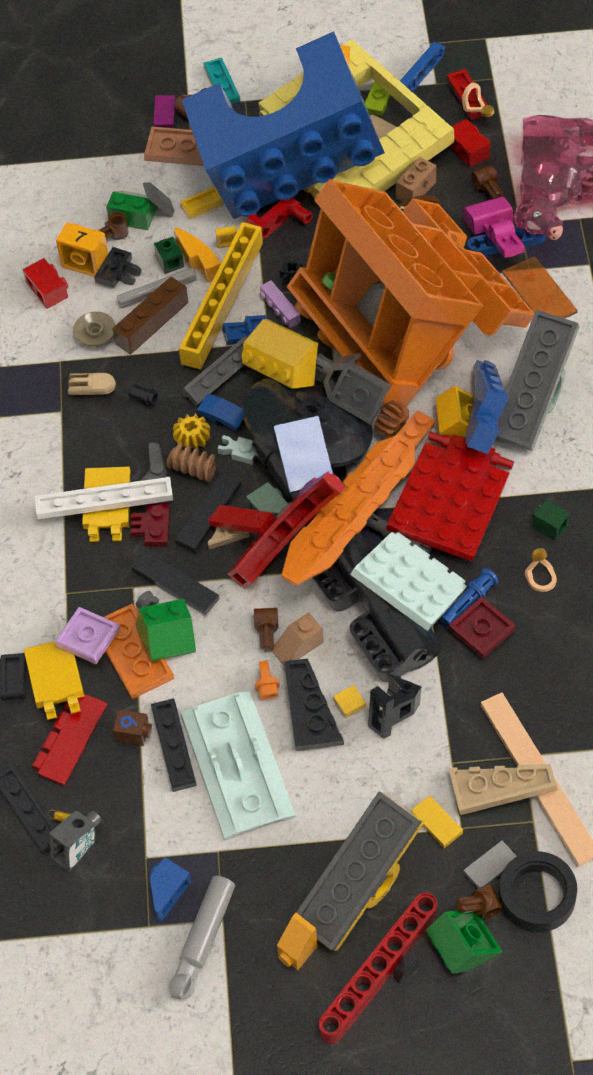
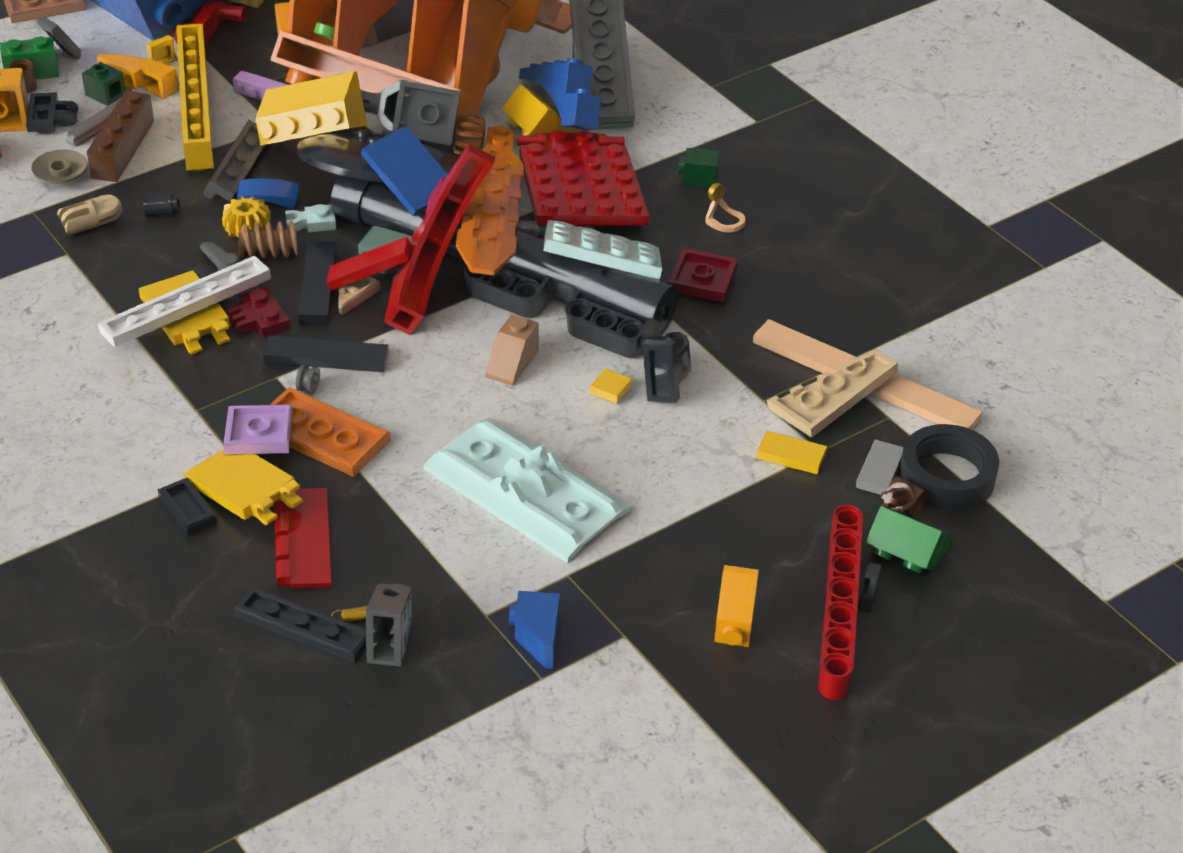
camera: 35 degrees left, 15 degrees down
reddish brown brick [113,709,152,746] -> none
green slope [136,599,196,662] -> none
black tile [151,698,197,792] -> none
light grey piece [169,876,235,1000] -> none
yellow tile [180,186,224,219] -> none
blue slope [222,315,267,345] -> none
reddish brown axle [254,607,278,651] -> none
orange piece [255,660,280,700] -> none
black gear [279,260,302,285] -> none
black wing [284,658,344,751] -> none
dark grey piece [296,791,425,951] -> none
blue pin [439,568,499,628] -> none

